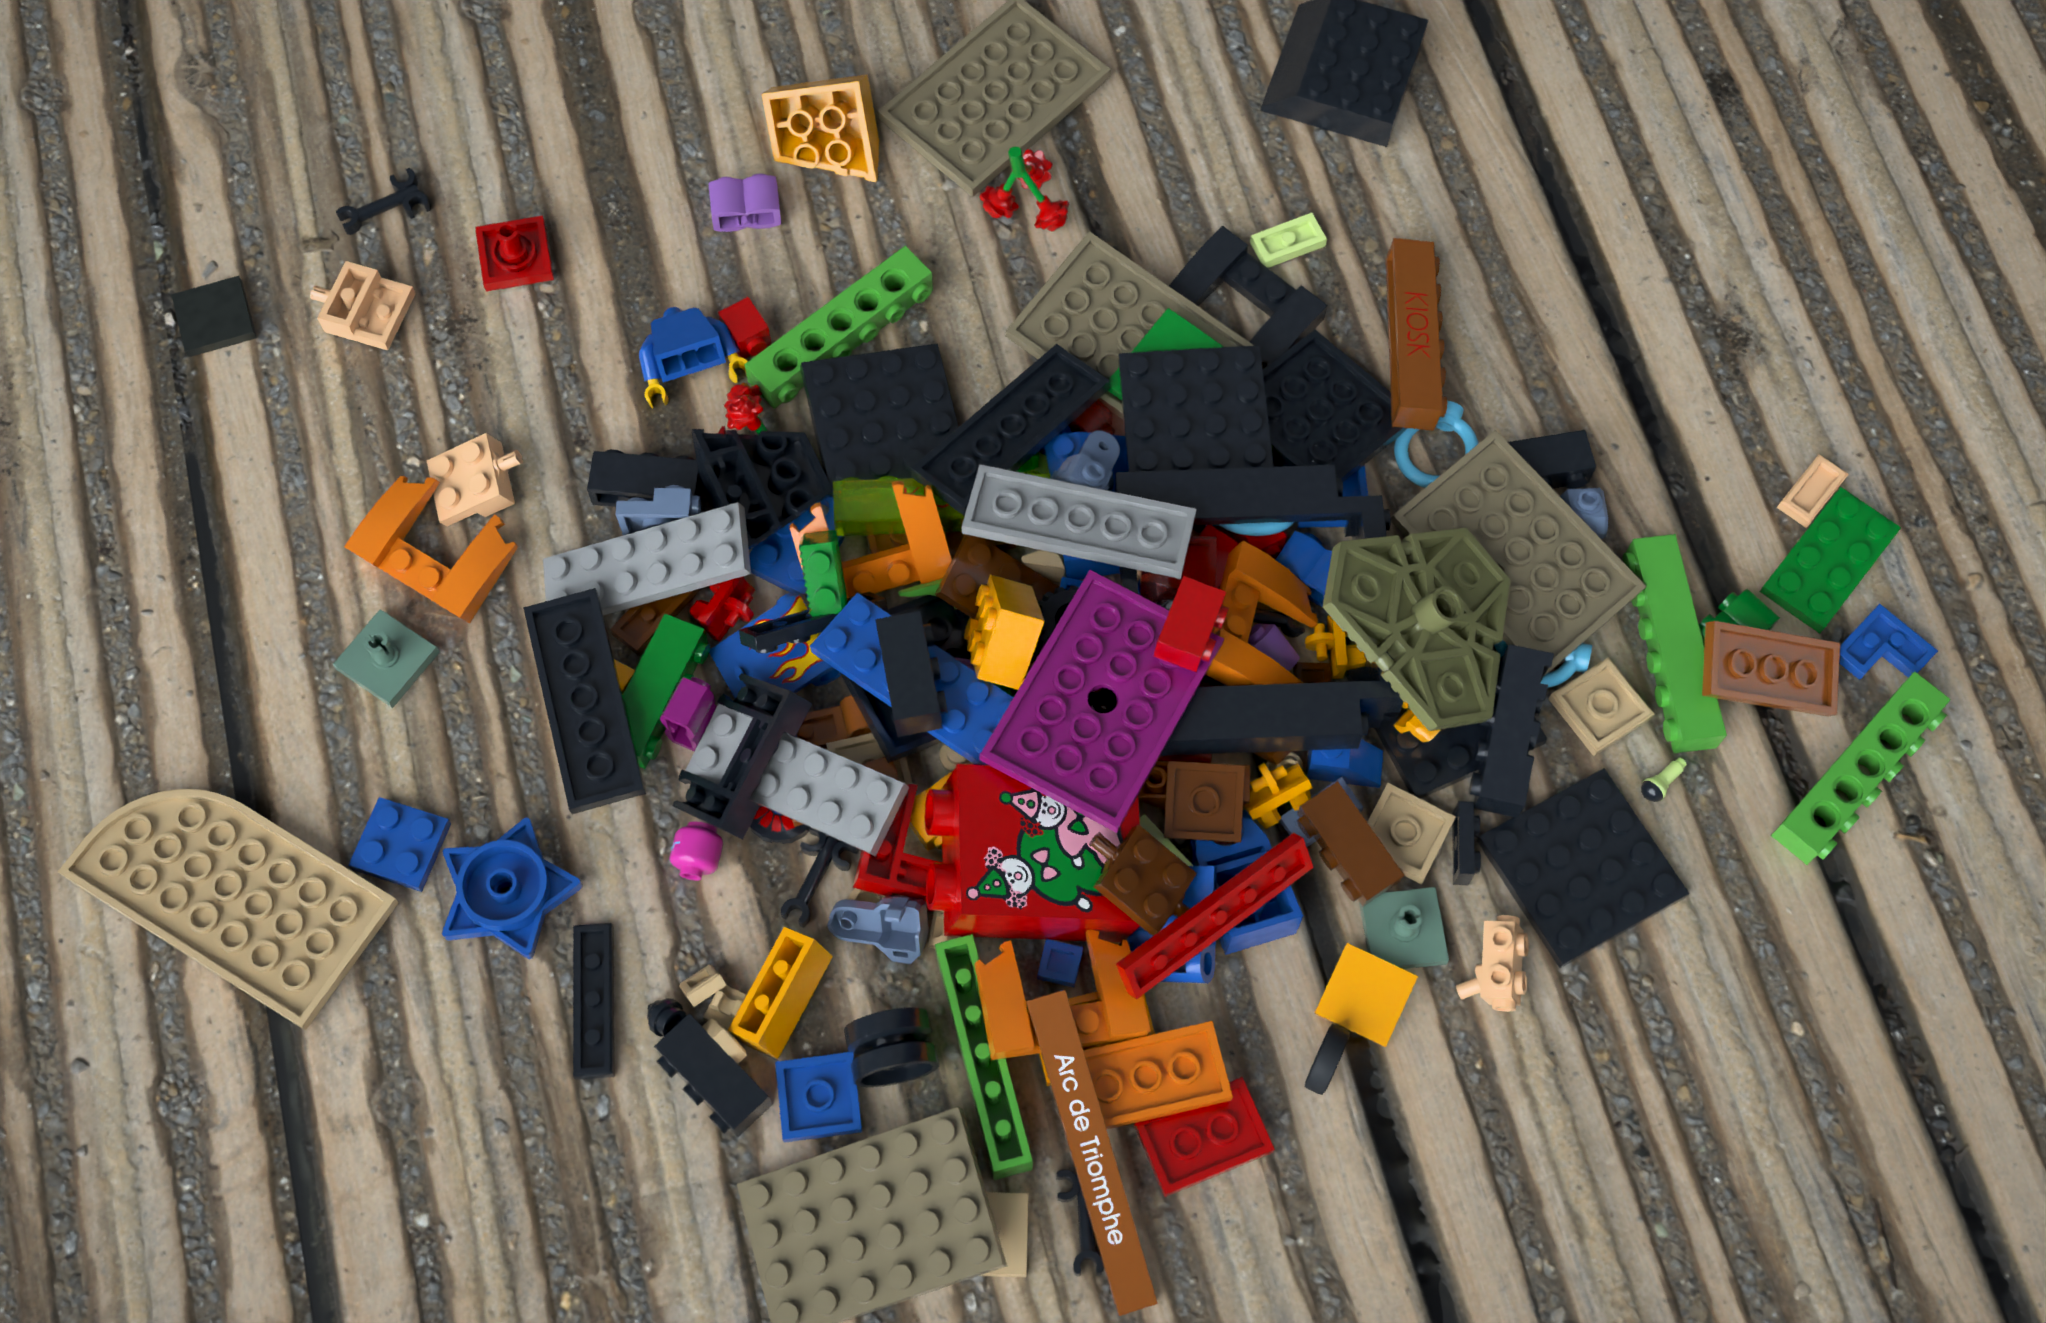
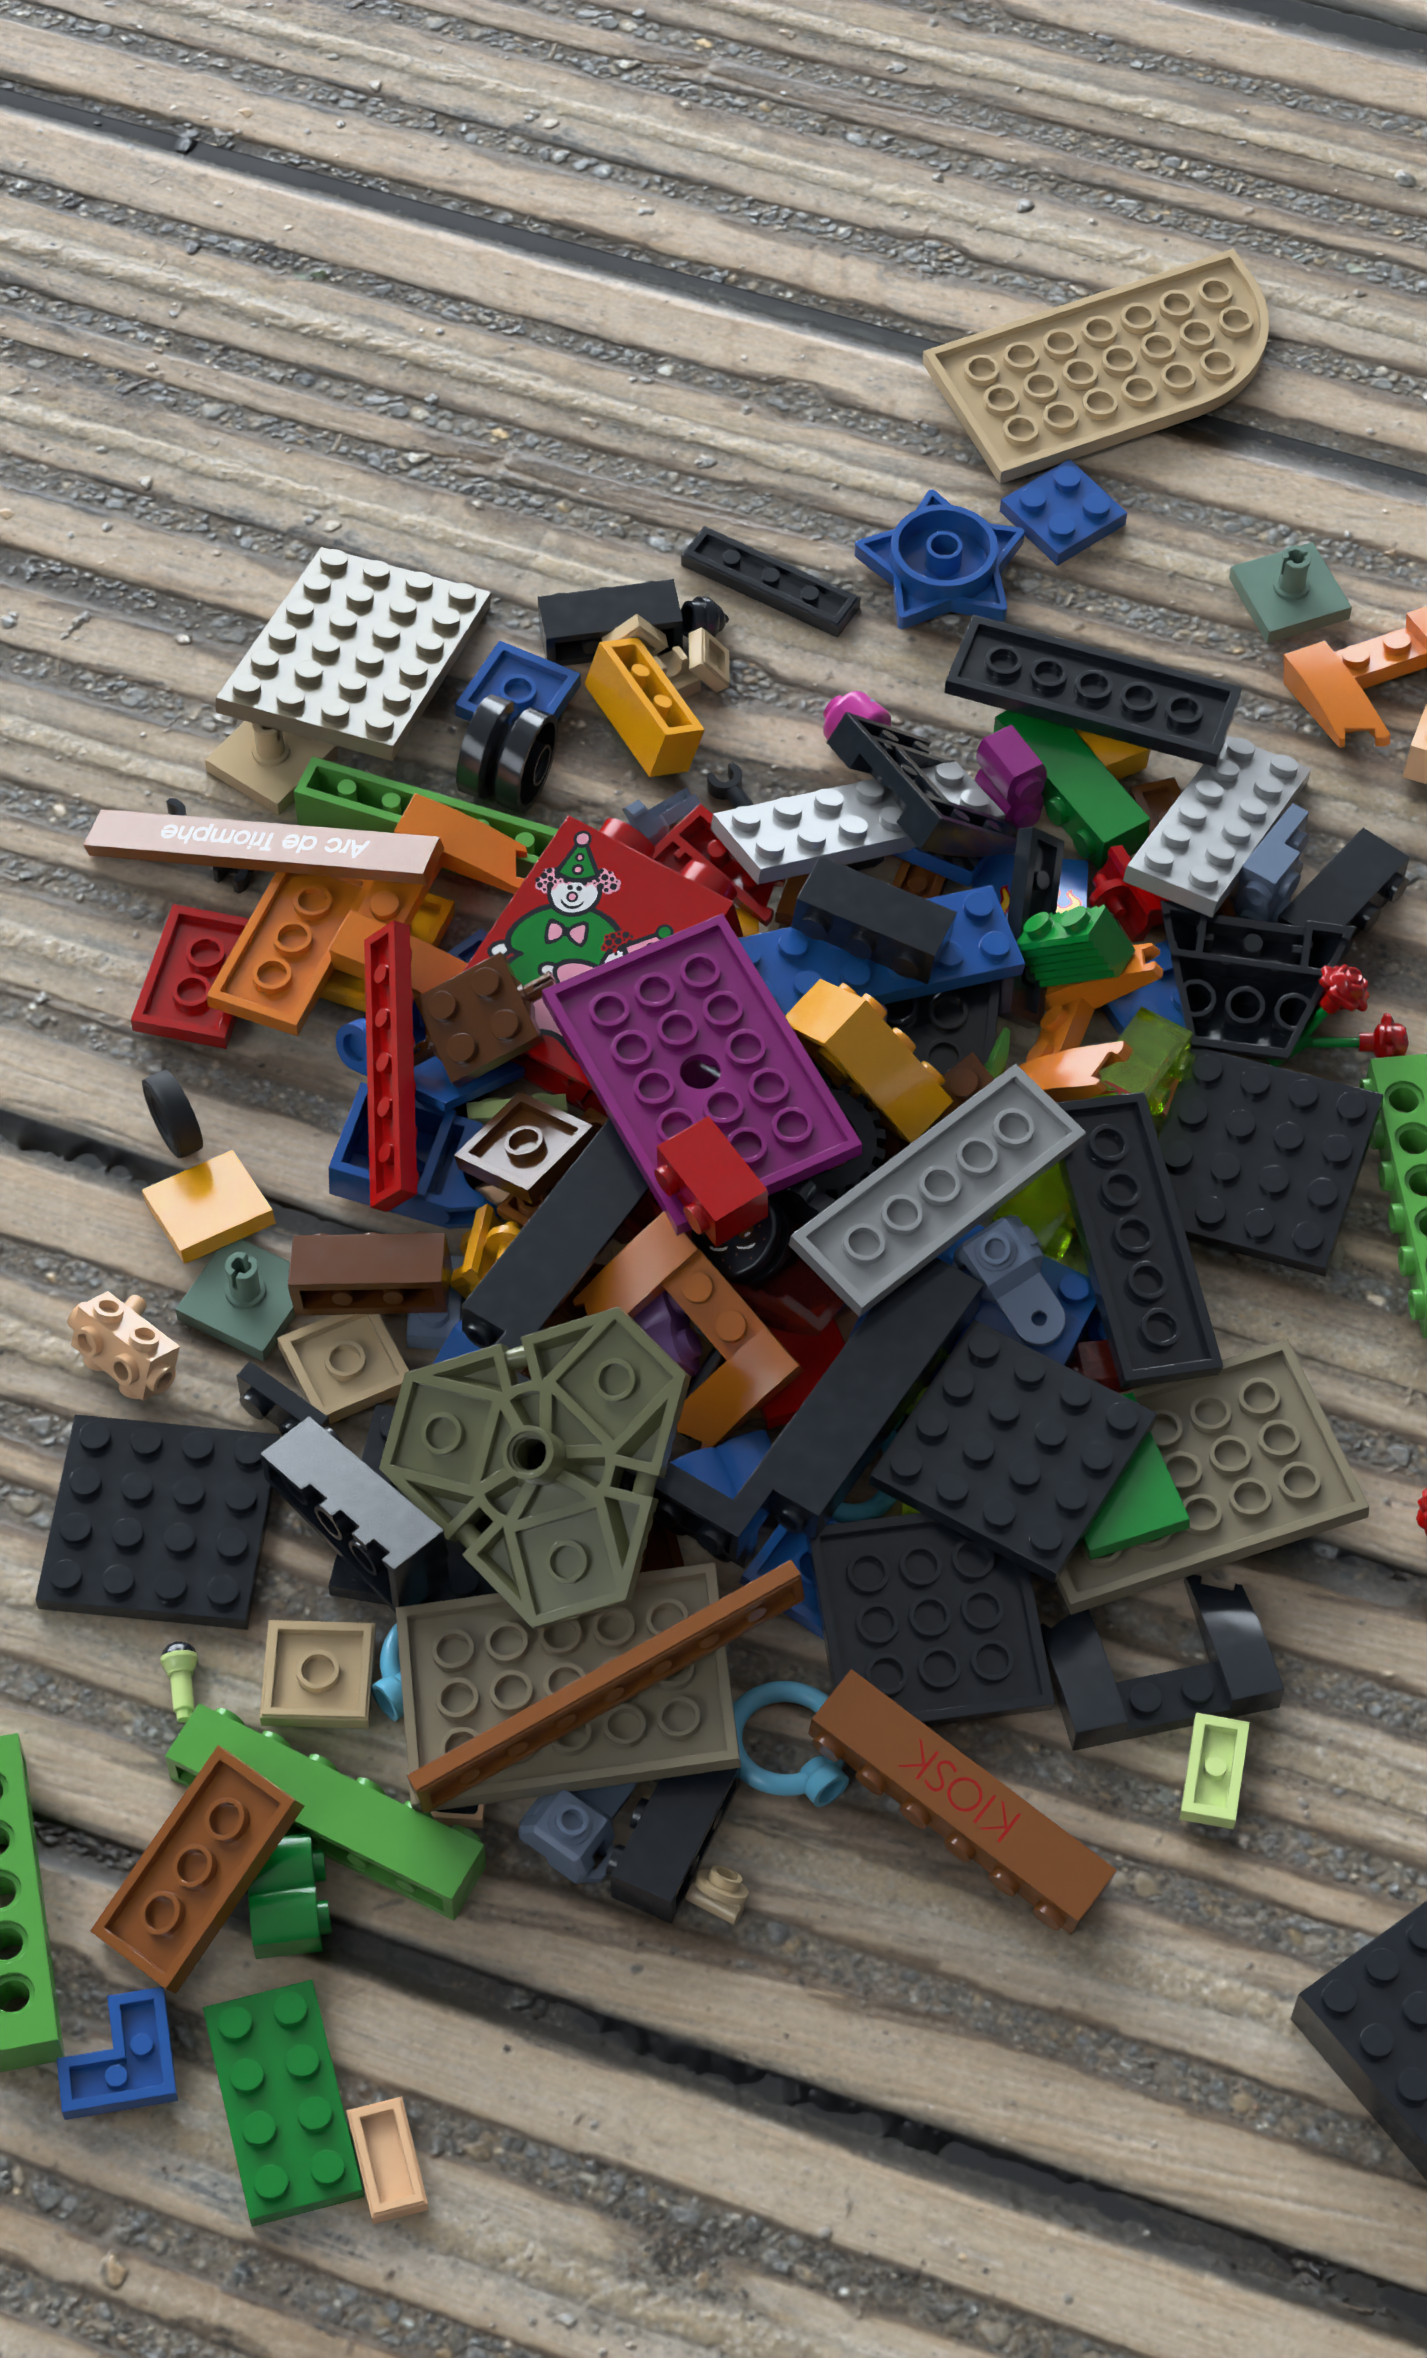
camera: 125 degrees right, 10 degrees down
none -> dark orange tile [407,1560,805,1813]
none -> tan plate [686,1865,749,1925]

